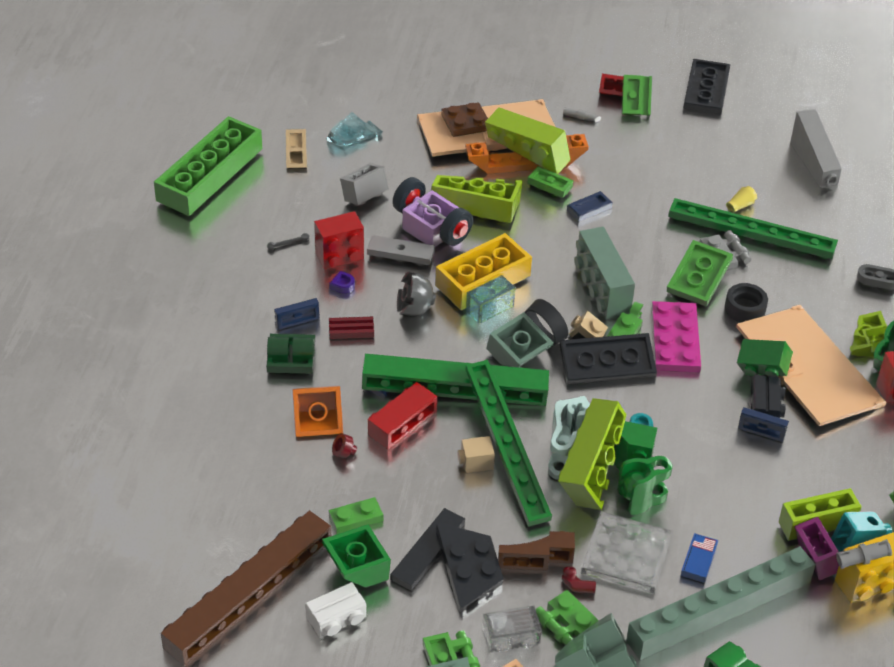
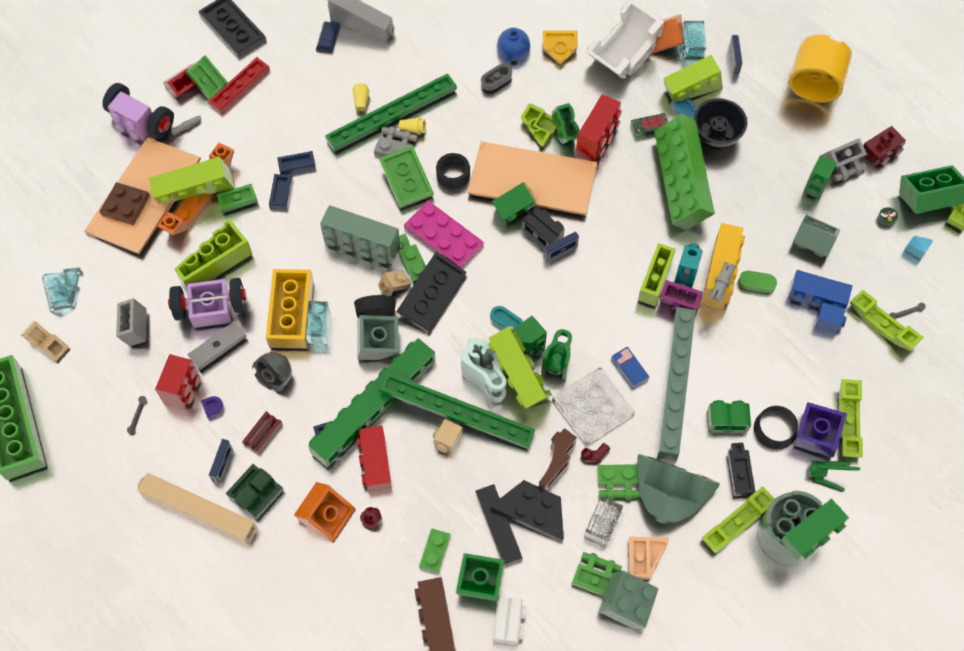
camera: 50 degrees left, 20 degrees up
none -> brick [102,83,174,141]
none -> tan brick [137,472,257,545]
none -> red tile [208,57,270,114]
none -> dark blue tile [277,151,316,175]
none -> dark blue tile [316,21,340,53]
none -> light yellow cone [399,117,426,135]

